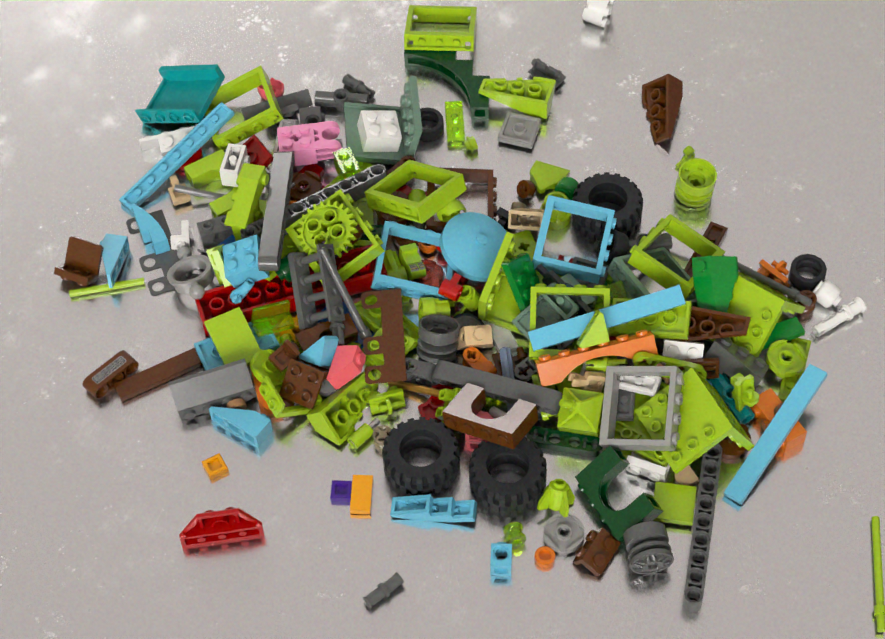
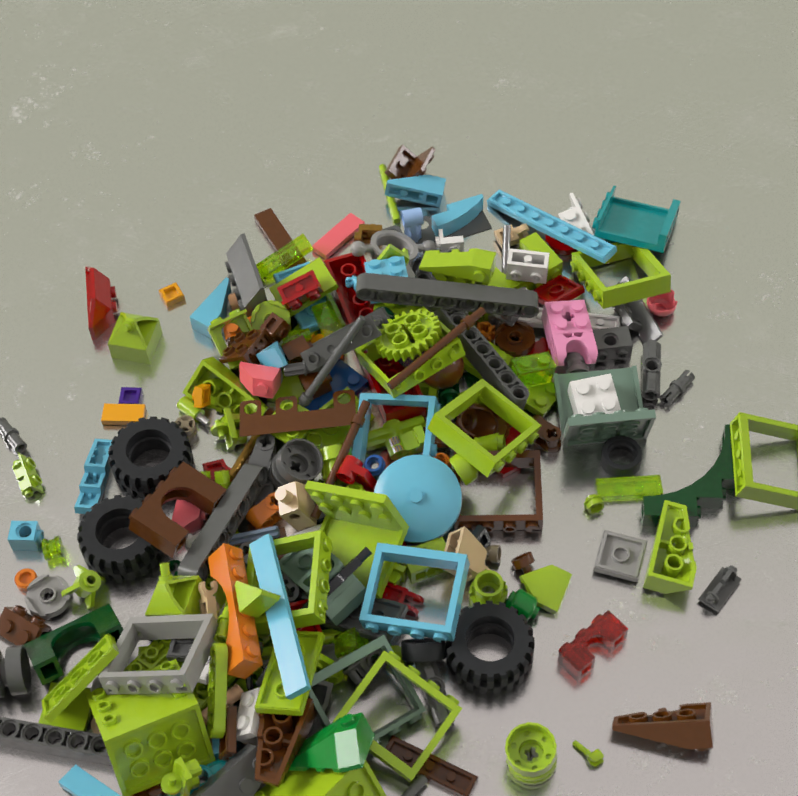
camera: 90 degrees right, 0 degrees up
reddish brown beam [83,350,139,399] -> none
green wing [501,253,540,312] -> none
none -> lime hinge [12,453,44,498]
none -> lime tile [41,633,119,724]
none -> lime piece [107,312,162,365]
none -> light orange plate [192,384,211,408]
none -> clear neon green tile [256,234,314,282]
none -> red bracket [277,270,324,311]
none -> reddish brown bar [311,400,370,520]
none -> coral tile [312,213,365,260]
none -> pearl gold bracket [354,224,383,243]
none -> blue plate [364,455,386,476]
none -> reddish brown bar [387,307,486,390]
none -> light blue piece [401,207,424,243]
none -> clear red arch [558,610,628,682]

